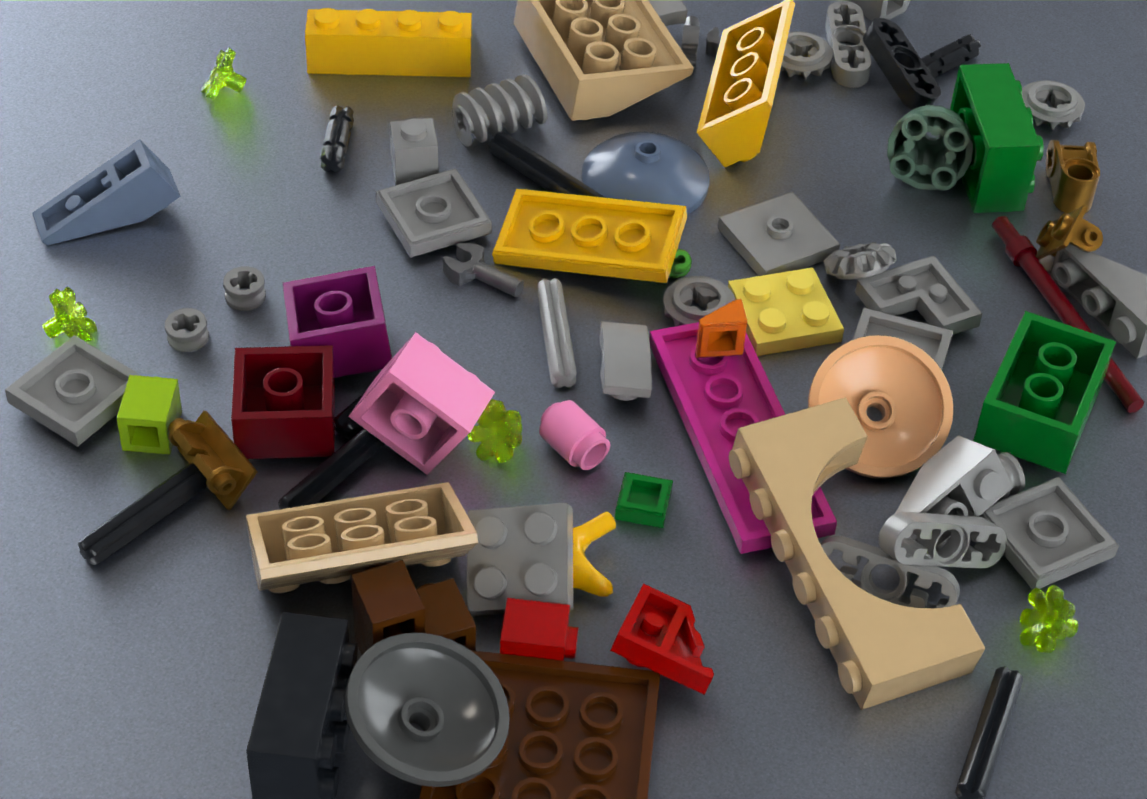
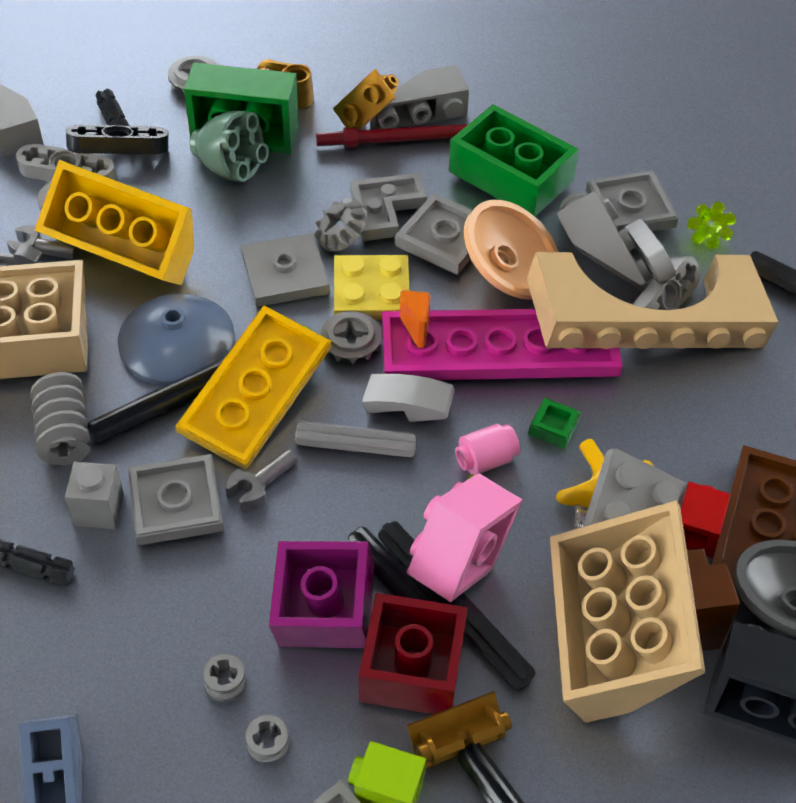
camera: 75 degrees left, 5 degrees up
red wing [610,583,714,695] -> none

